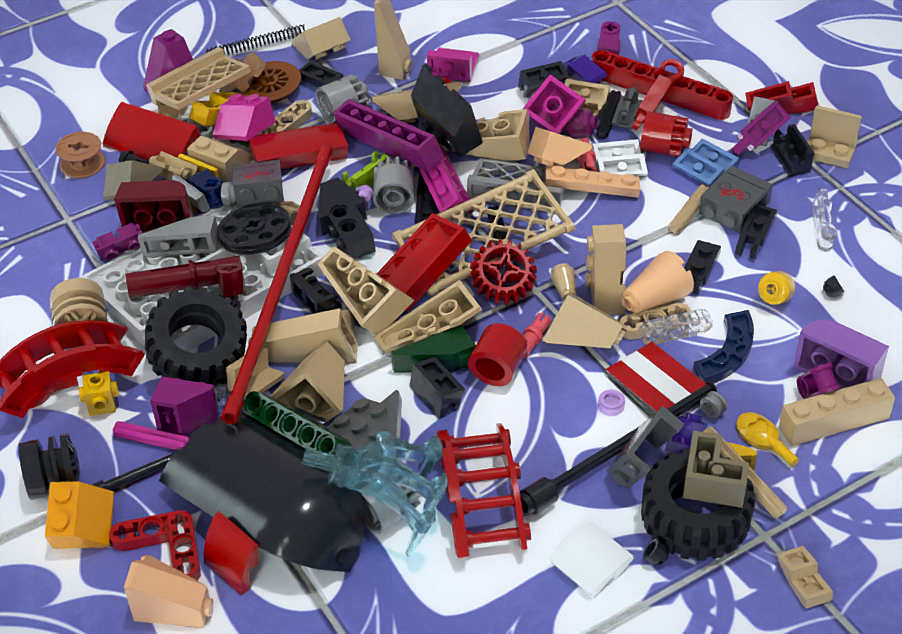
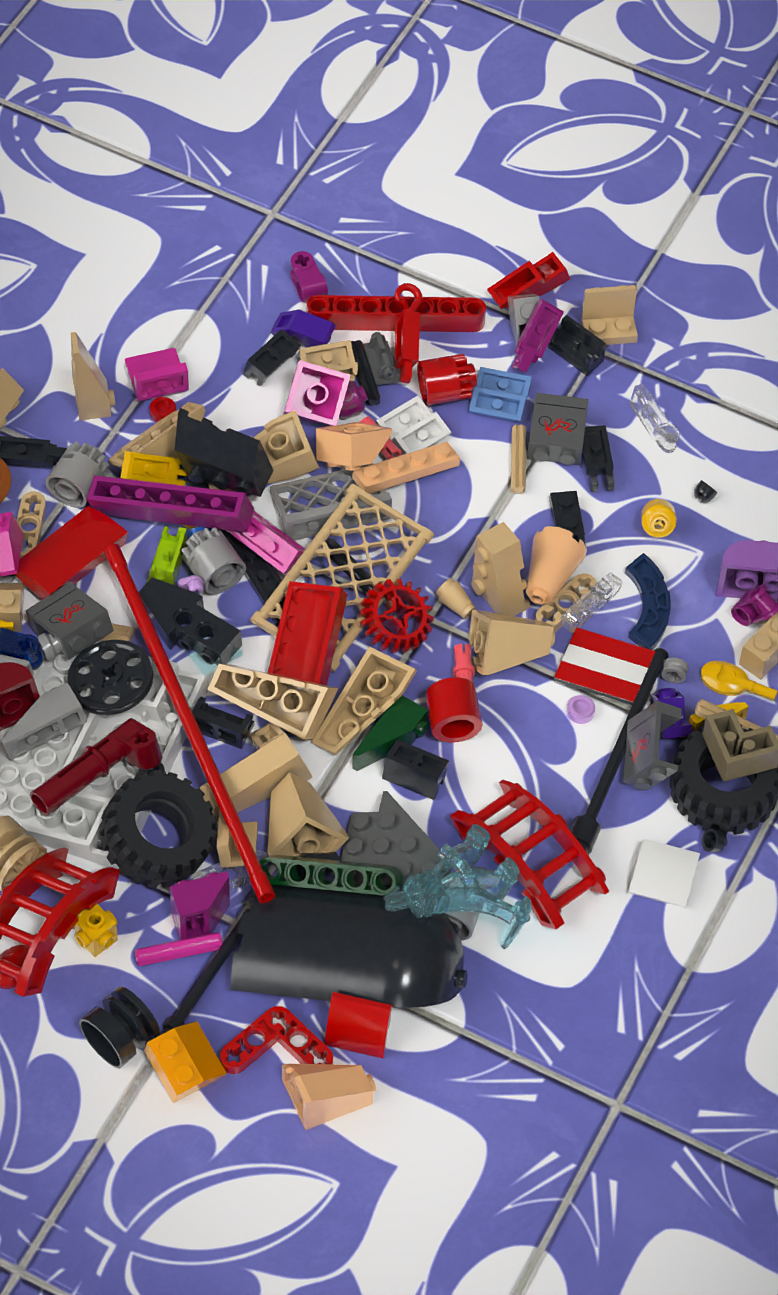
camera: 35 degrees left, 10 degrees up
none -> yellow hinge [121,451,187,486]

